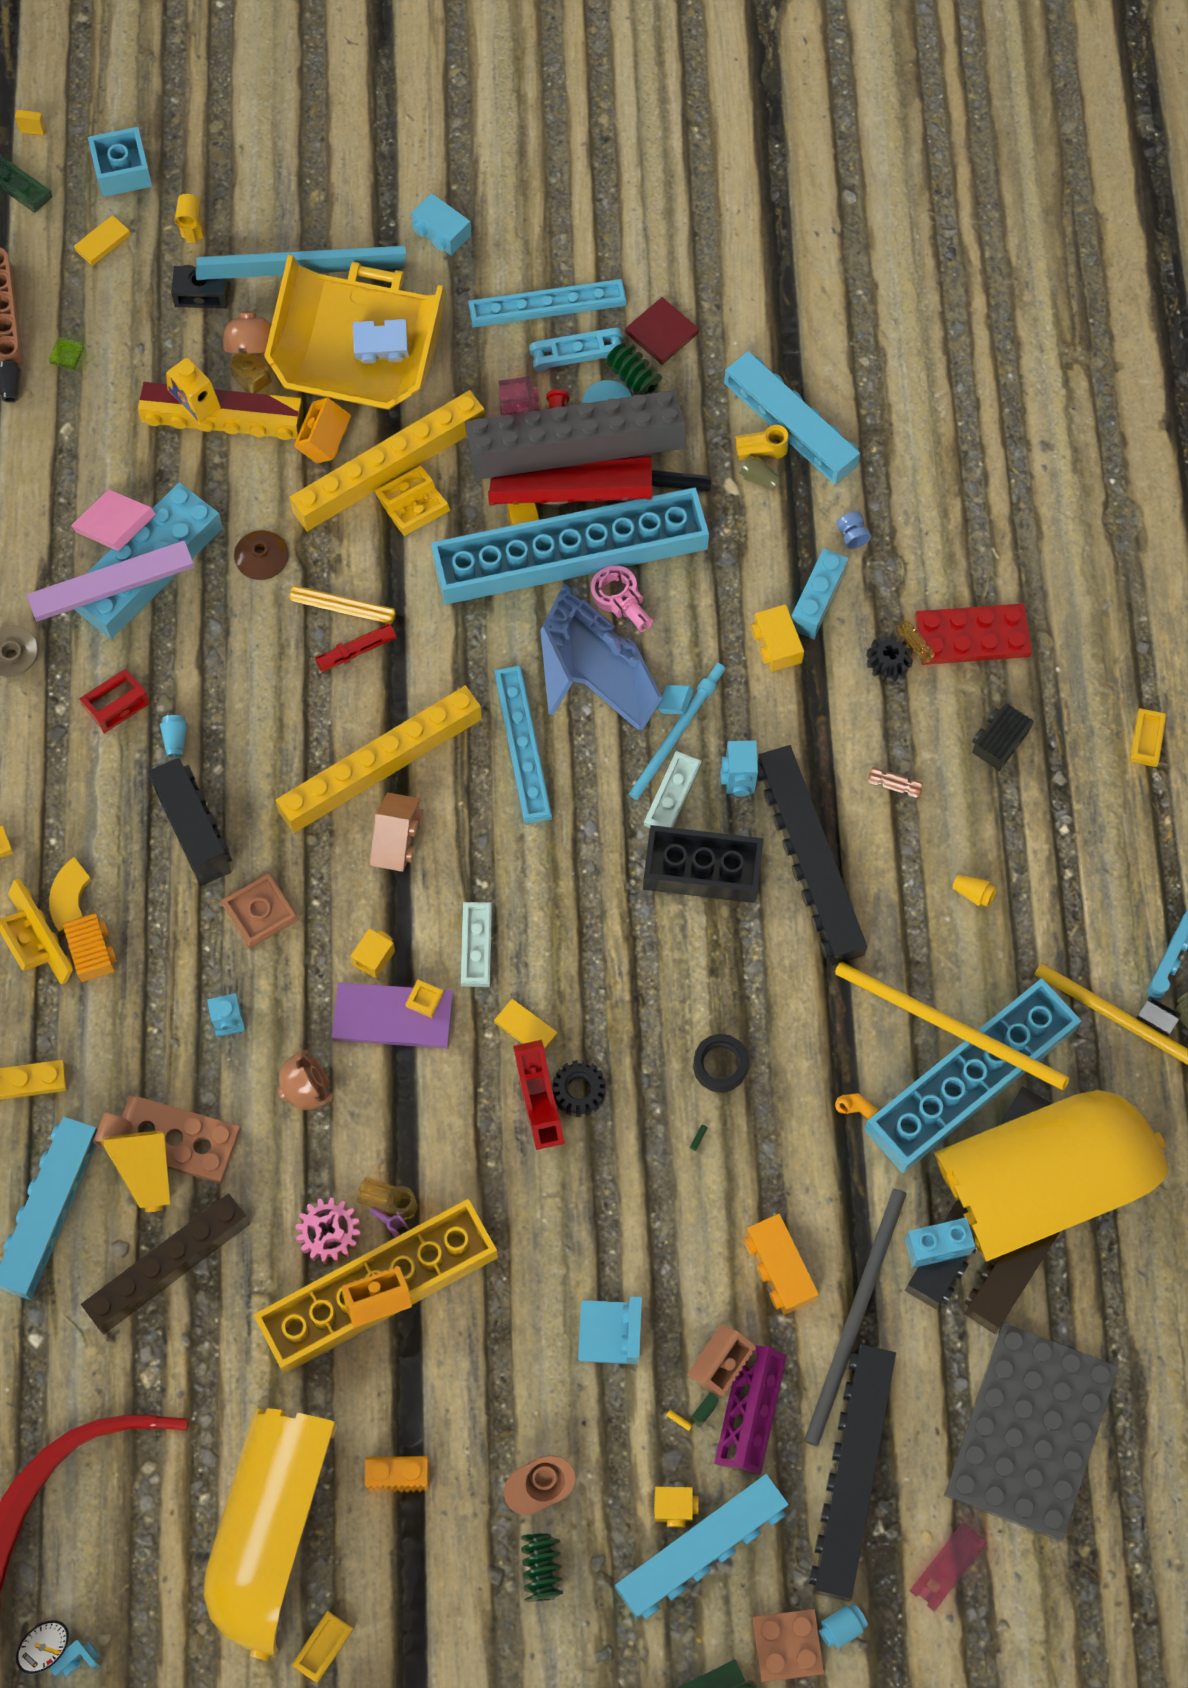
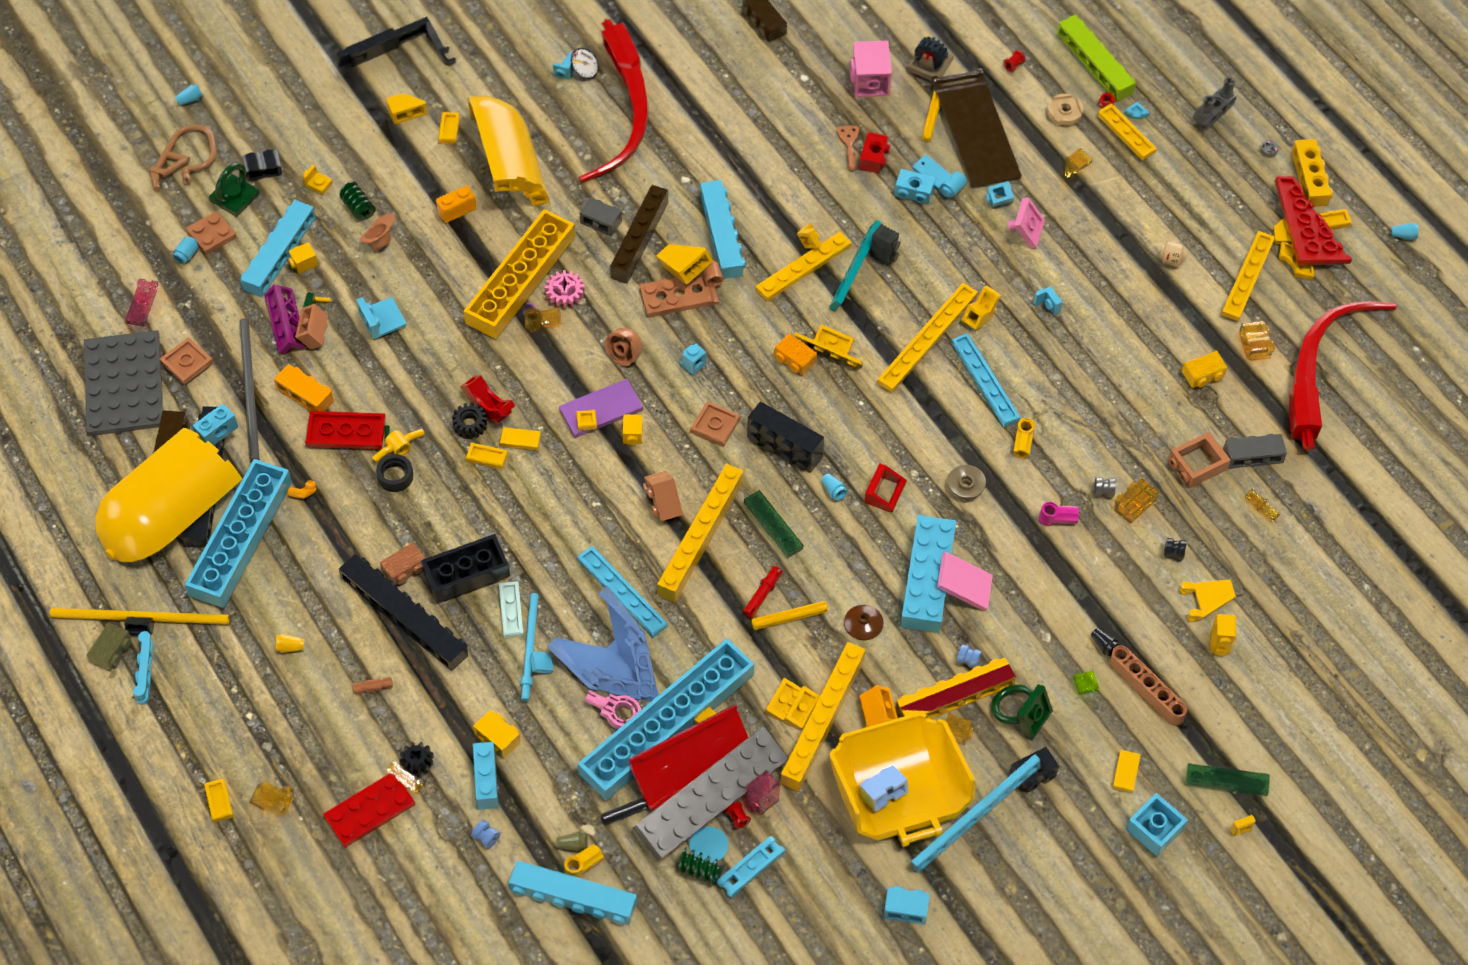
camera: 150 degrees right, 10 degrees down
lavender tile [26,540,194,622] -> none
yellow tile [49,857,92,935] -> none
yellow torso [166,358,220,423] -> none
yellow piece [174,194,204,243] -> none
nougat cylinder [223,311,271,354] -> none
light orange brick [341,1266,412,1328] -> none
light aqua tile [461,902,492,987] -> none
medium azure tile [468,279,626,328] -> none
dark red tile [625,297,699,365] -> none
medium azure brick [720,741,758,797] -> none
black brick [809,1344,896,1602] -> none
yellow piece [835,962,1070,1090] -> none
pearl dark grey brick [972,703,1034,771] -> none
none -> nougat plate [160,337,213,385]
none -> clear yellow brick [249,781,294,815]
none -> yellow bracket [303,165,333,196]
none -> red plate [305,411,386,449]
none -> yellow piece [372,429,424,463]
none -> nougat brick [380,542,425,585]
none -> yellow tile [466,443,508,470]
none -> dark grey brick [579,197,622,237]
none -> clear green plate [744,490,804,558]
none -> medium blue wheel [956,644,982,669]
none -> dark green tile [991,684,1053,741]

